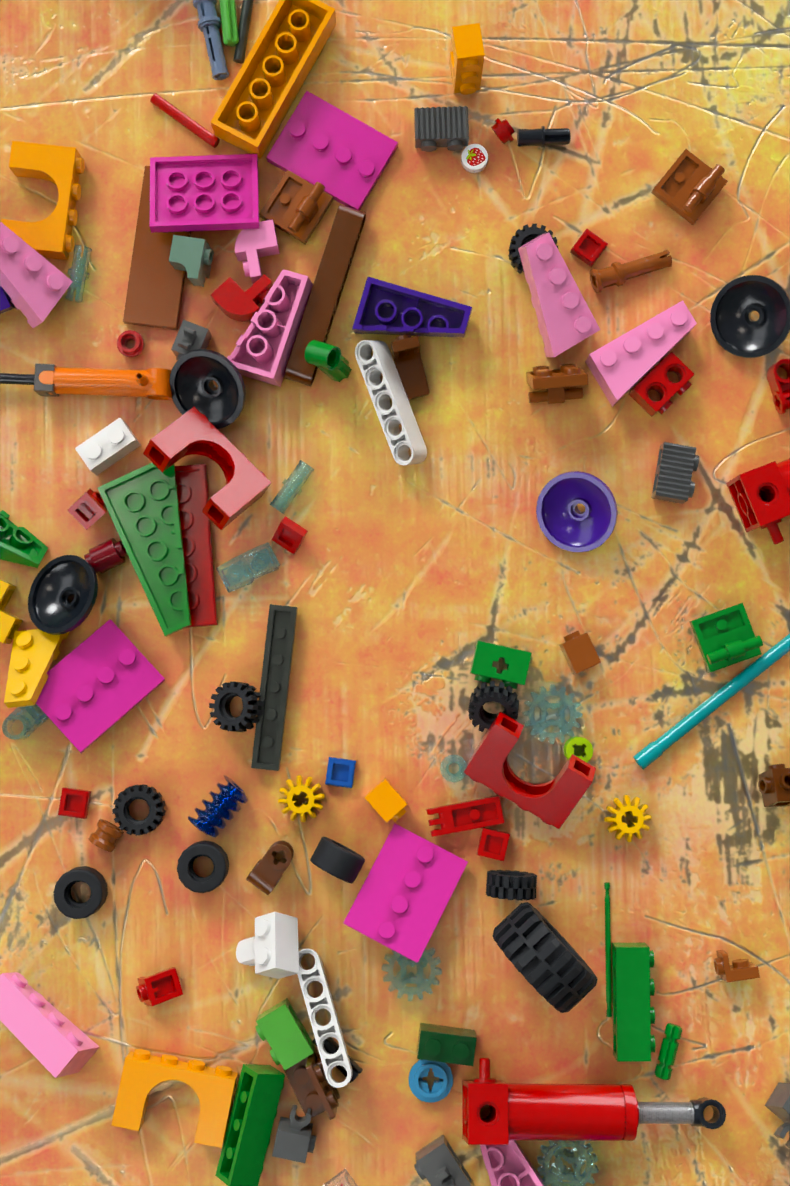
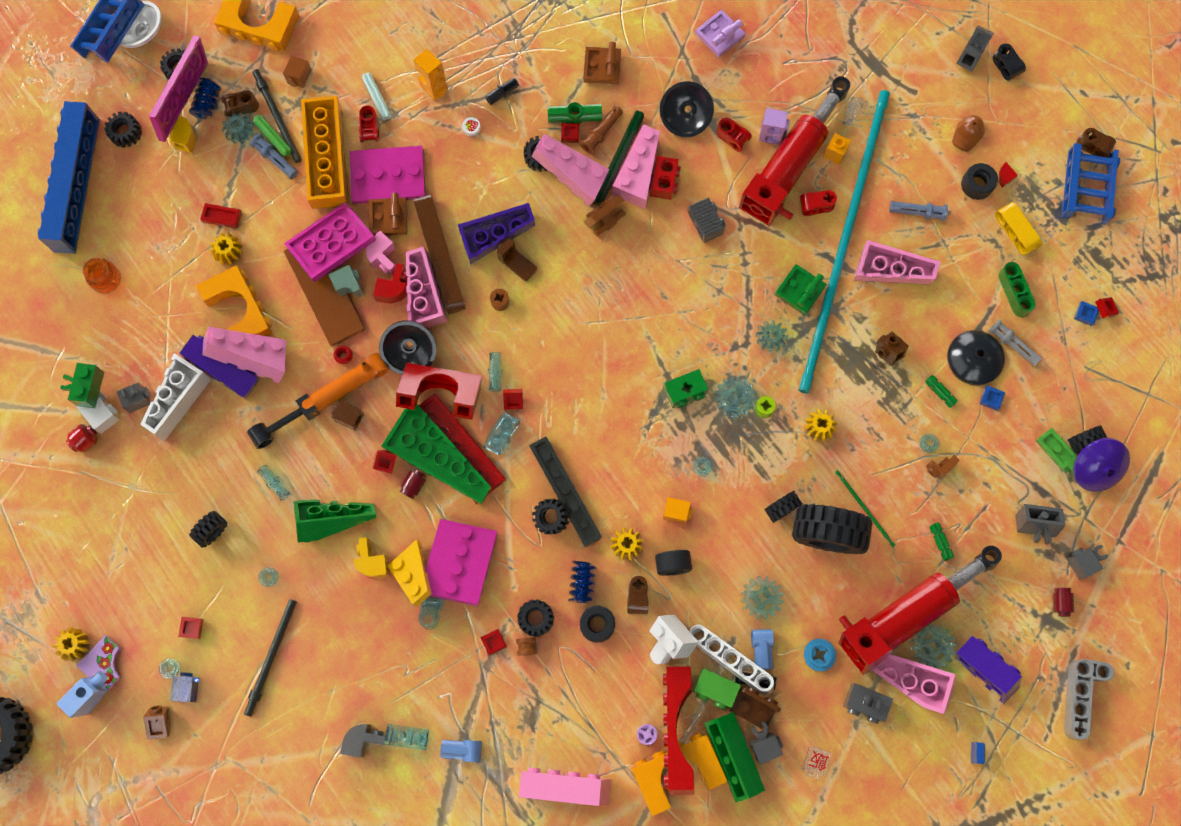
camera: 35 degrees left, 10 degrees down
black dish [28,555,98,635] -> none
black tyre [53,866,108,919] -> none
clear light blue pin [65,245,92,303] -> none
white brick [75,418,141,475] -> none
red bracket [136,967,183,1006] -> none
red bar [150,93,220,148] -> none
dark grey brick [171,320,212,360] -> none
green piece [305,340,352,382] -> none
blue tile [325,757,356,788] -> none
dark pink plate [343,824,468,963] -> none
white beam [355,340,427,466] -> none
dark grey brick [414,106,469,152] -> none
dark green brick [417,1023,477,1066] -> none
red hinge [426,795,504,837] -> none
red arch [464,712,596,829] -> none
black tyre [468,681,519,732] -> none
red plate [476,827,510,861] -> none
red plate [491,118,515,144] -> none
dark purple dish [536,471,618,552] -> none
dark orange brick [559,631,601,674] -> none
green brick [612,943,656,1062] -> none
none -> red tile [200,203,242,229]
none -> yellow gear [210,232,242,265]
none -> reddish brown brick [332,400,364,431]
none -> red piece [359,105,380,142]
none -> light aqua axle [362,72,391,121]
none -> dark orange wheel [490,289,510,311]
none -> green piece [547,102,602,124]
none -> dark green axle [594,110,644,206]
none -> lavender wheel [637,724,657,745]
none -> red arch [663,666,695,795]
none -> medium blue piece [751,629,774,669]
none -> clear light blue gear [755,320,788,353]
none -> clear light blue plate [919,433,939,453]

